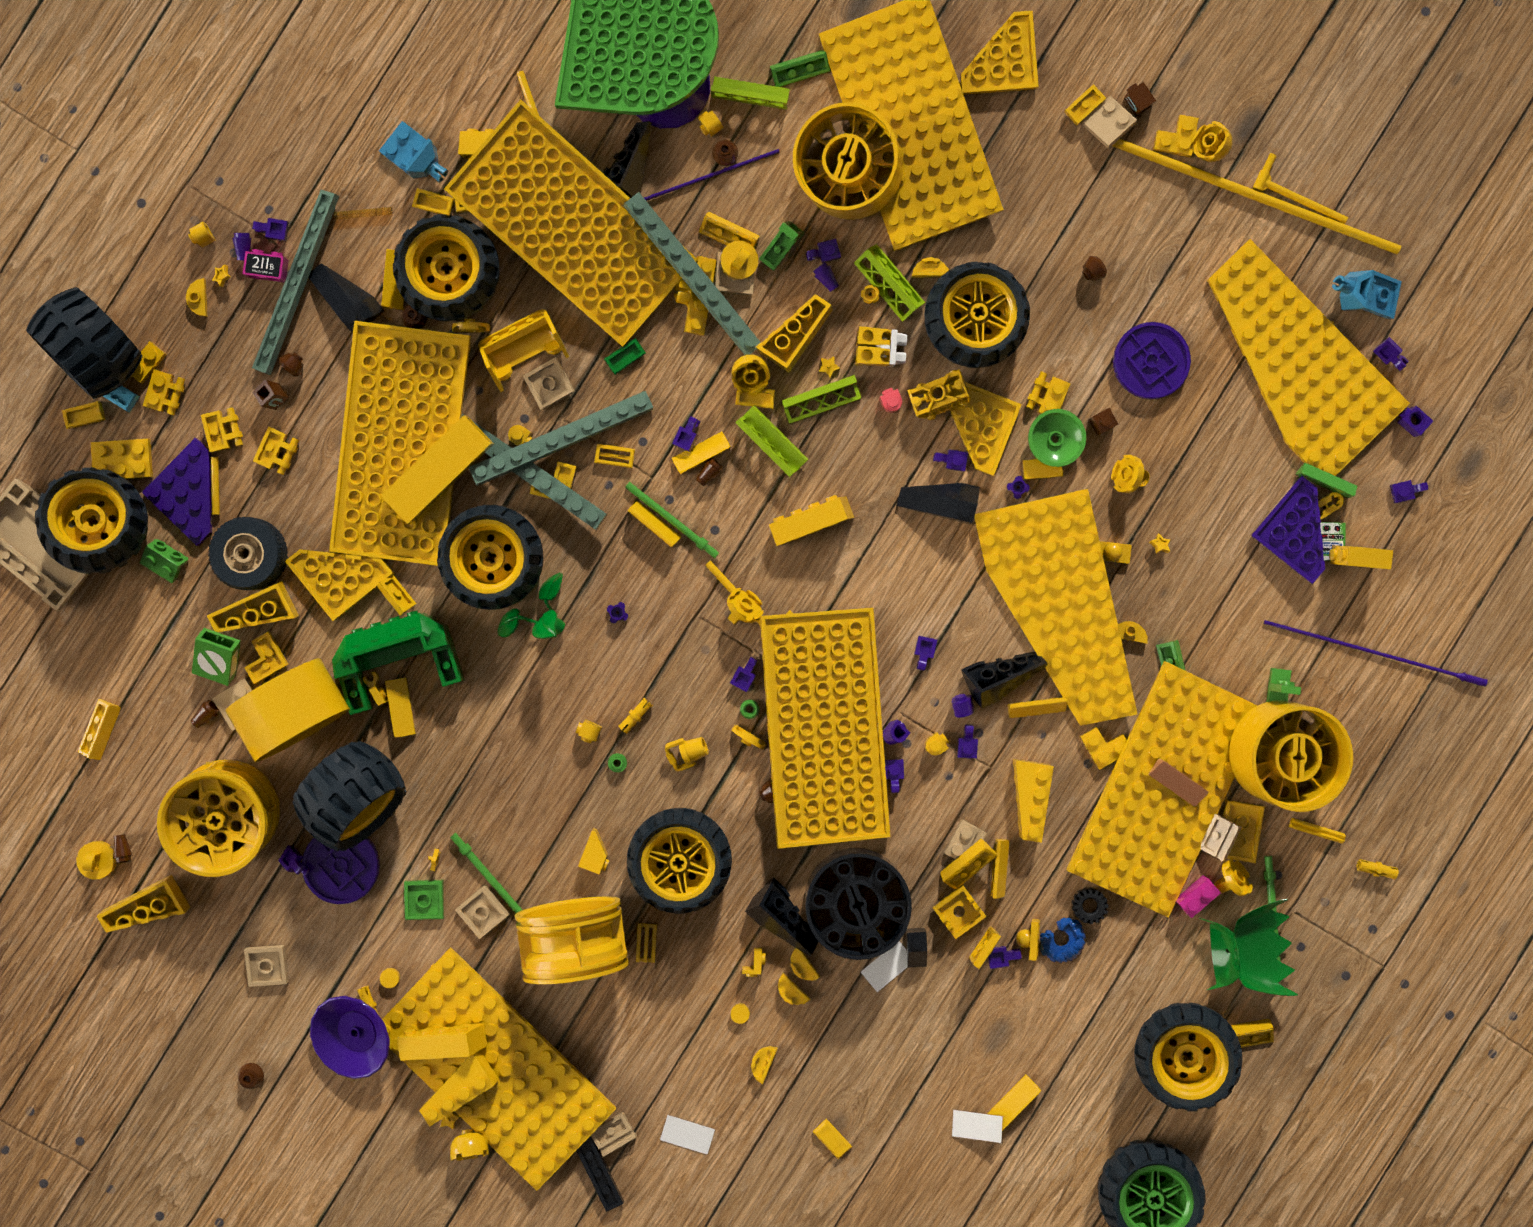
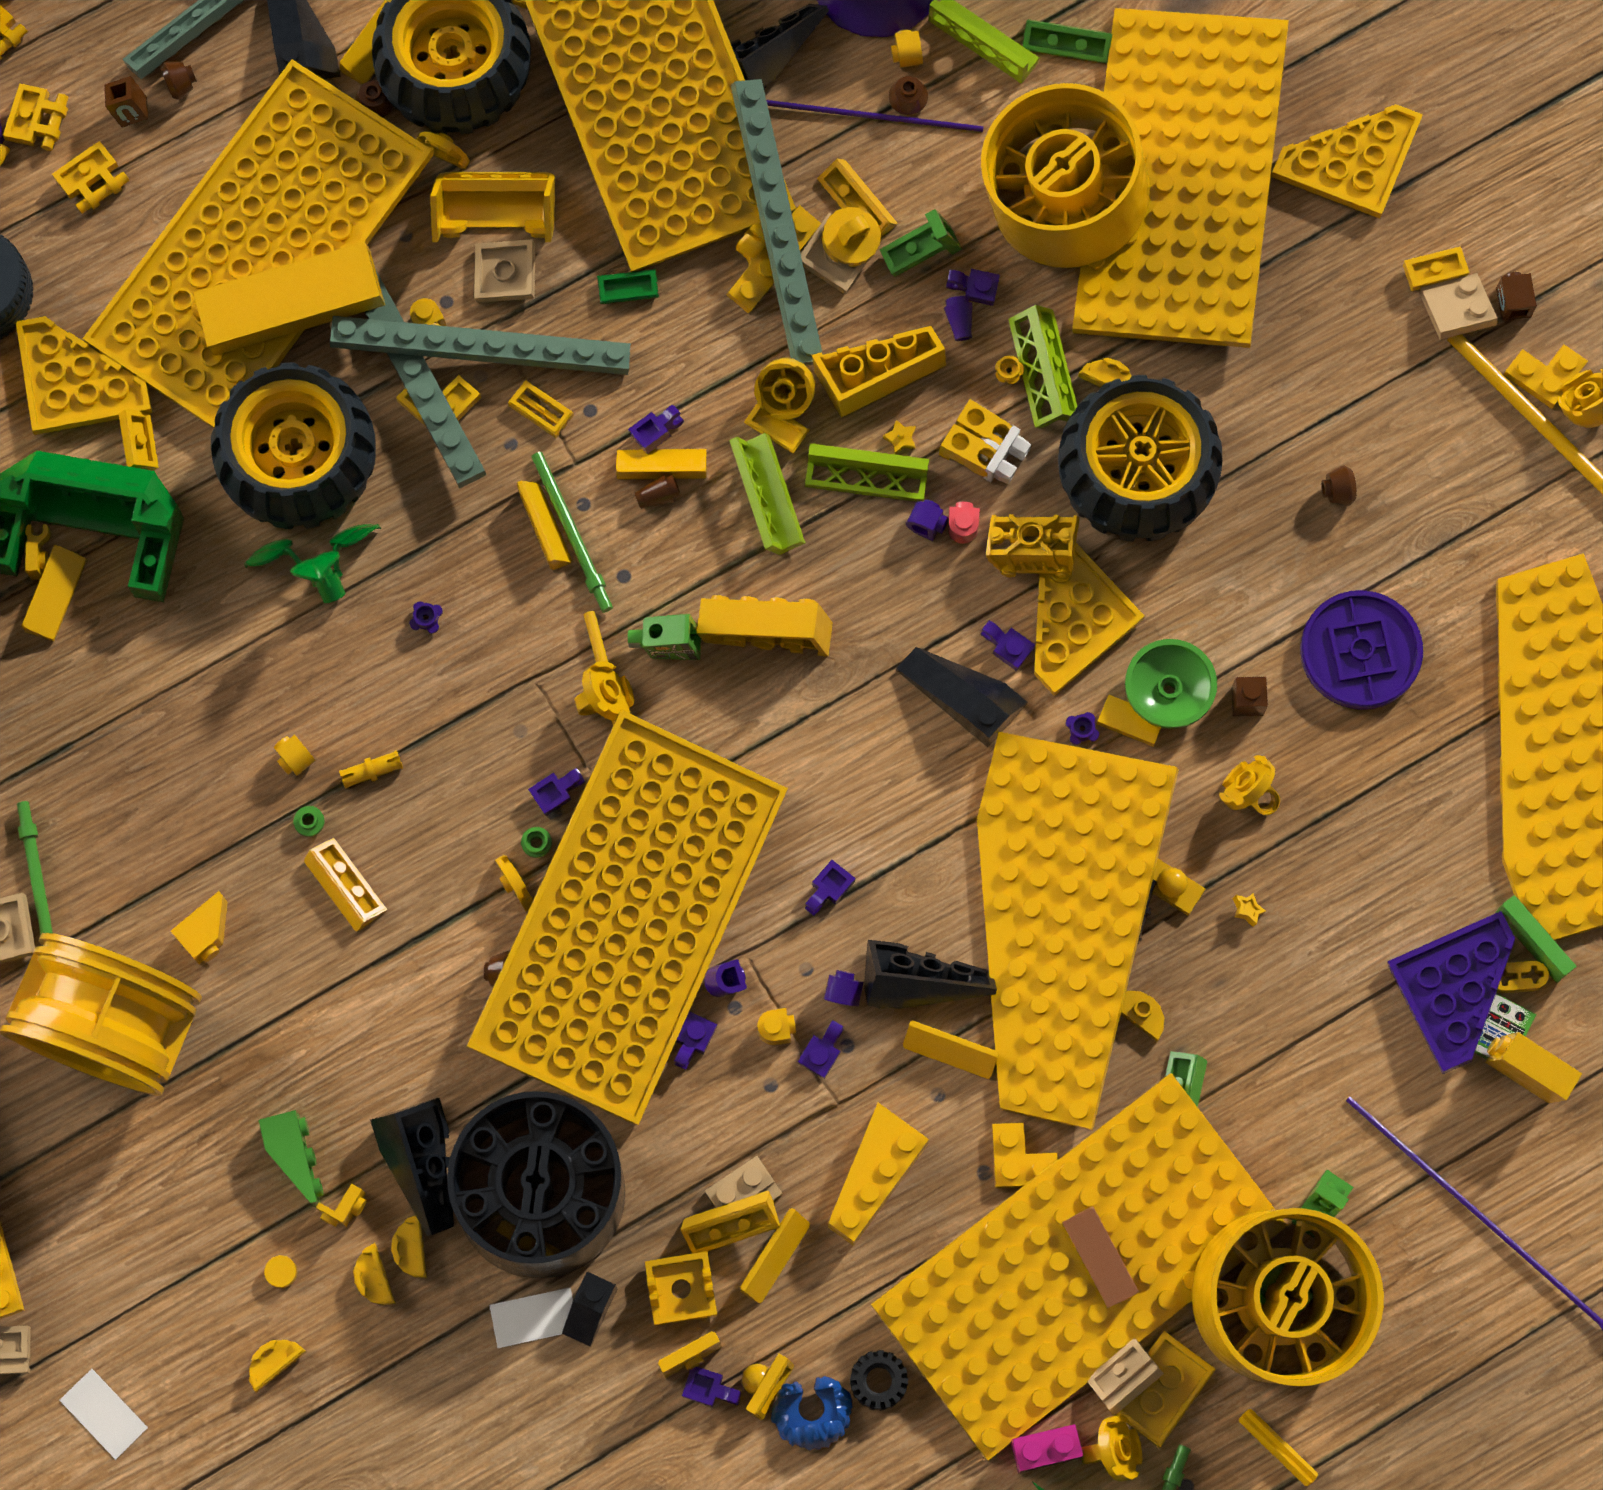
camera: 30 degrees right, 15 degrees down
wheel [627,808,732,914] -> none
yellow tile [636,923,657,963] -> none
yellow piece [665,737,709,771] -> none
yellow plate [1026,371,1071,414] -> none
none -> bright green slope [258,1110,324,1207]
none -> yellow slope [304,838,387,932]
none -> bright green torso [628,614,701,660]
none -> dark purple plate [906,500,949,541]

